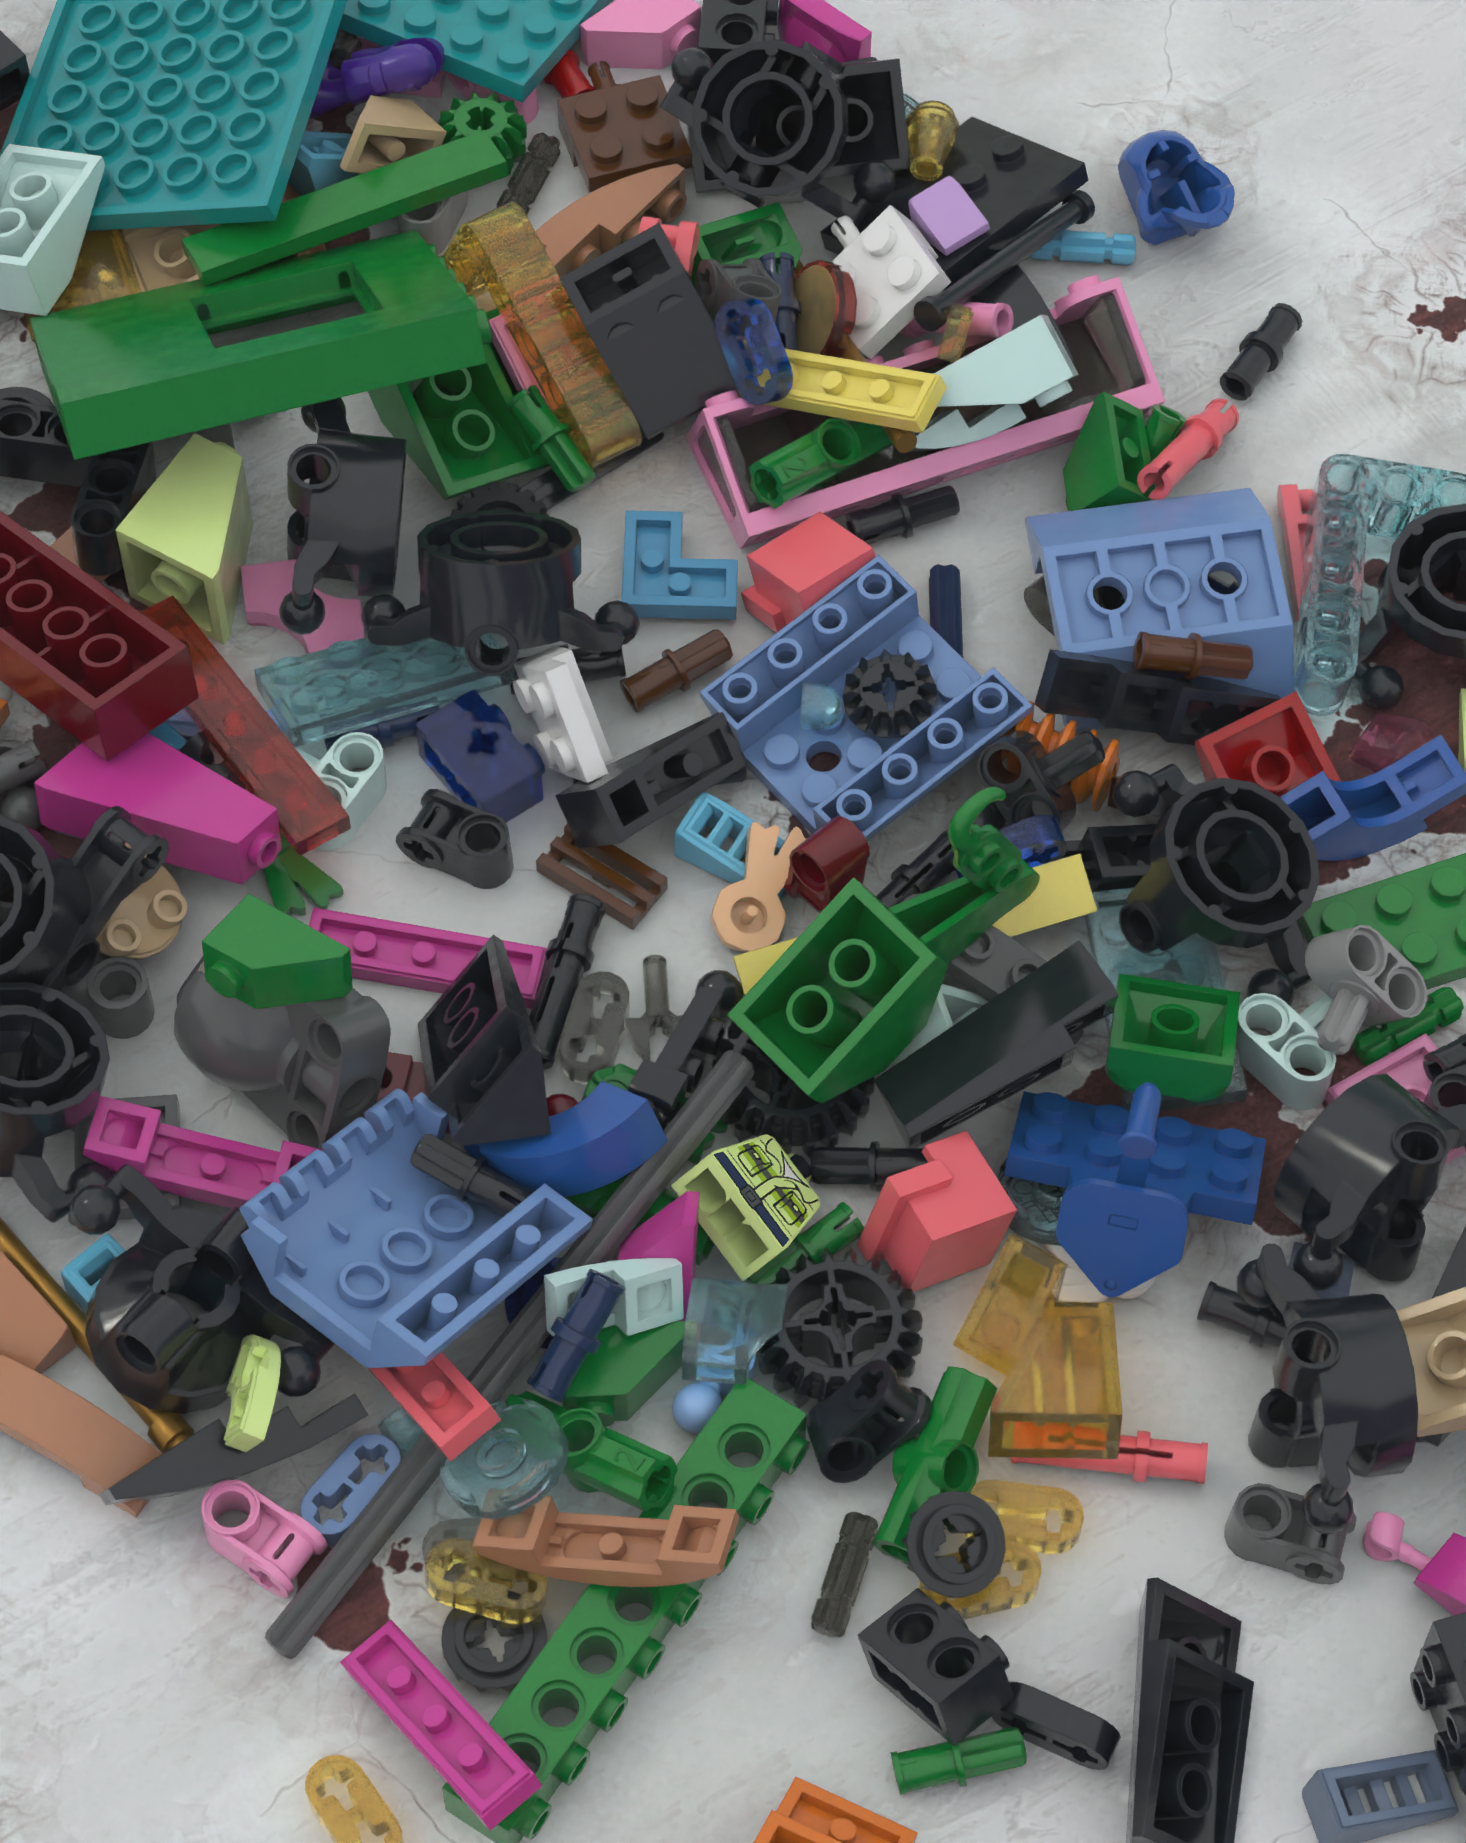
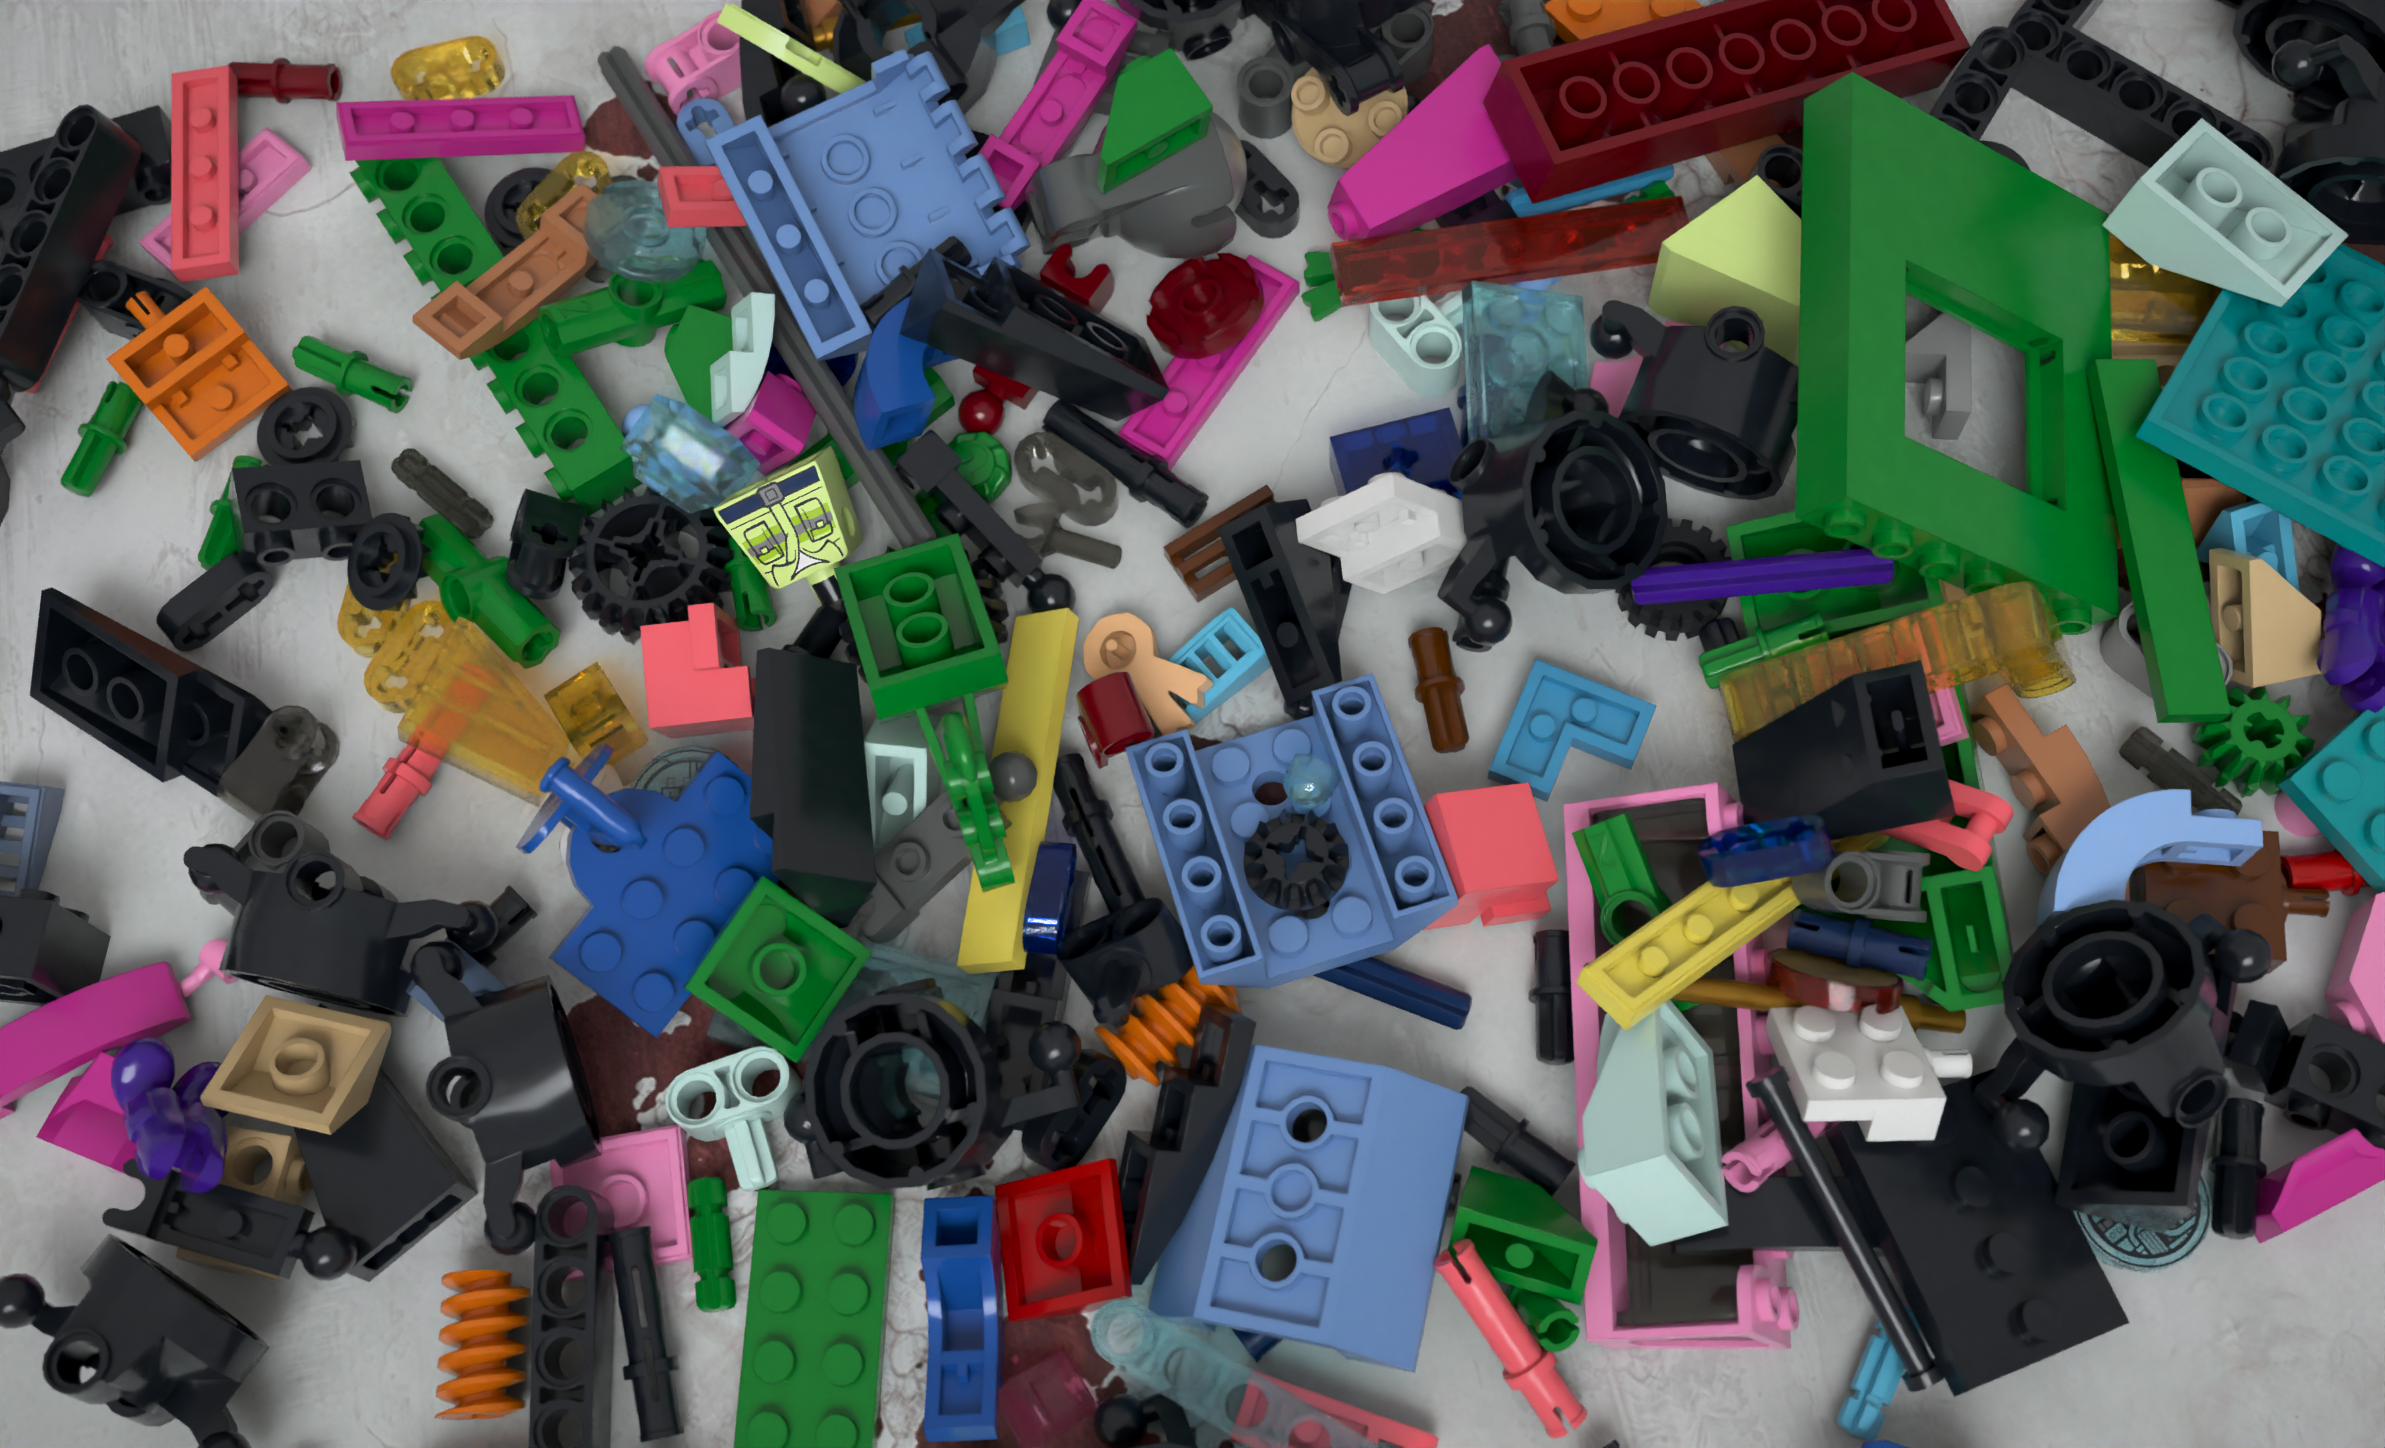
camera: 120 degrees right, 10 degrees up
black piece [396,789,514,889] -> none
dark blue pin [527,1269,626,1402] -> none
clear yellow cone [906,100,959,181] -> none
lavender slope [908,176,990,256] -> none
clear yellow tile [937,303,974,363] -> none
reddish brown axle [1133,631,1253,680] -> none
light grey beam [1305,925,1427,1055] -> none
none -> clear smoke piece [217,705,340,823]
none -> black gear [257,387,356,466]
none -> green axle [292,335,413,413]
none -> dark red tile [1146,253,1264,359]
none -> black axle [1460,1086,1576,1197]
none -> dark purple axle [1631,548,1894,605]
none -> light blue arch [2036,789,2263,929]

